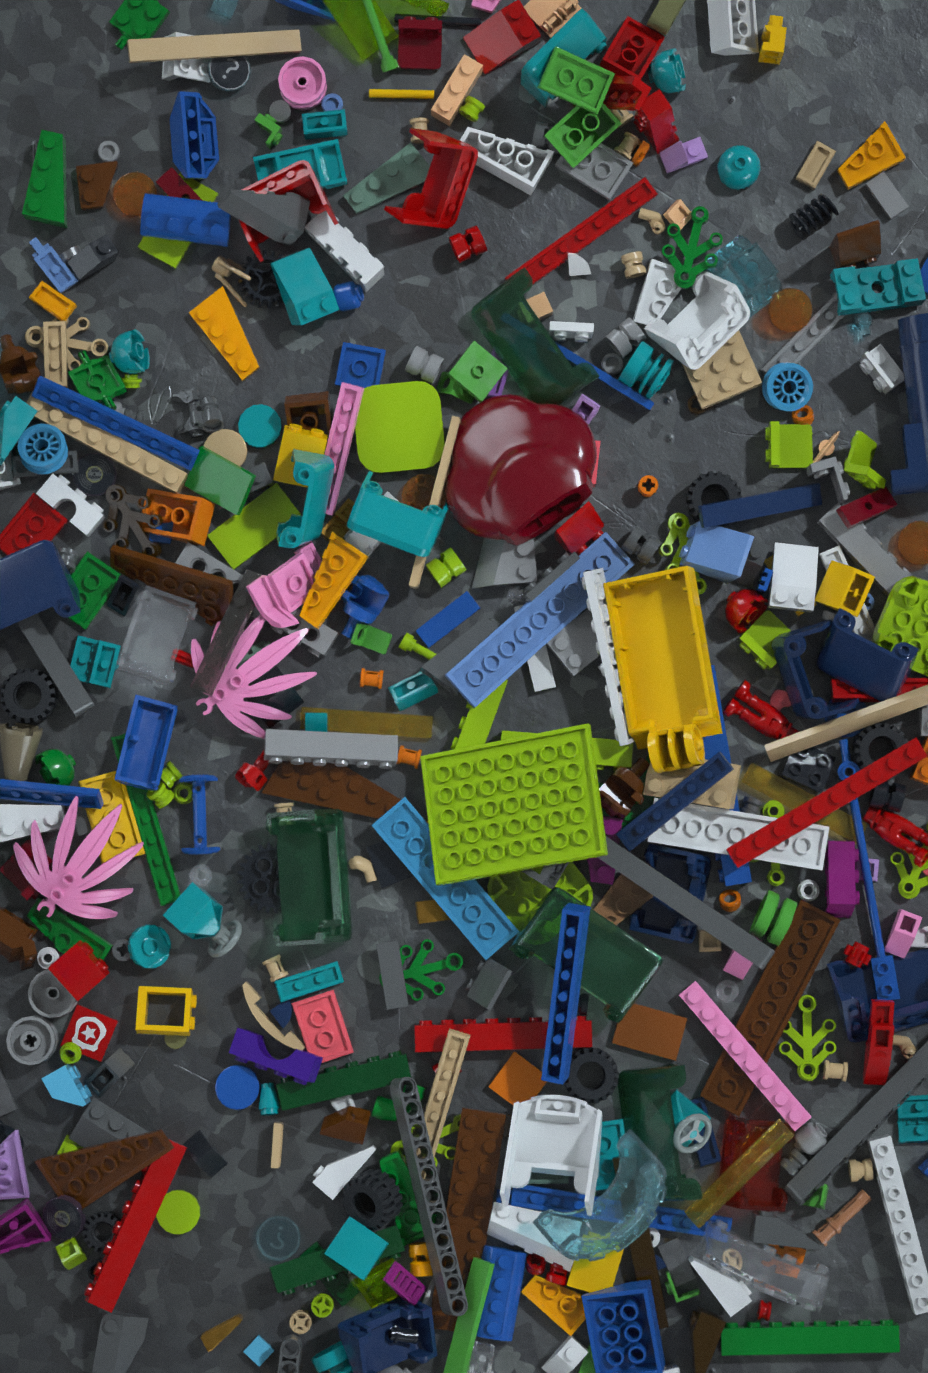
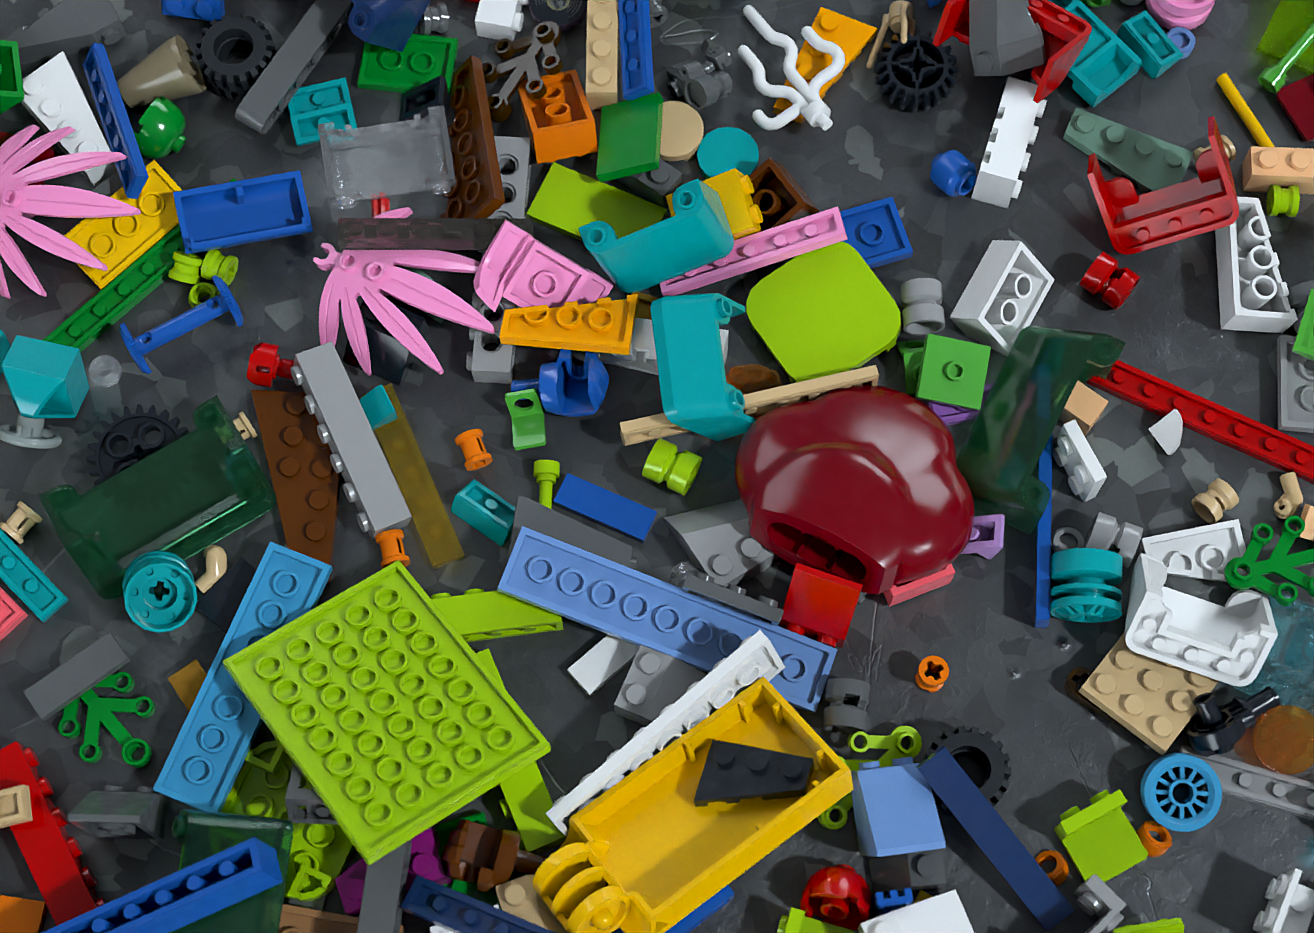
camera: 65 degrees right, 15 degrees down
blue tile [149,520,173,544] -> none
teal slope [270,248,339,326] -> none
light nougat piece [813,431,840,463] -> none
none -> teal wheel [122,550,197,633]
none -> black wing [694,740,814,807]
none -> white plant [738,5,845,131]
none -> white slope [949,240,1055,357]
none -> orange piece [1035,850,1069,887]
none -> black pin [1184,686,1280,757]

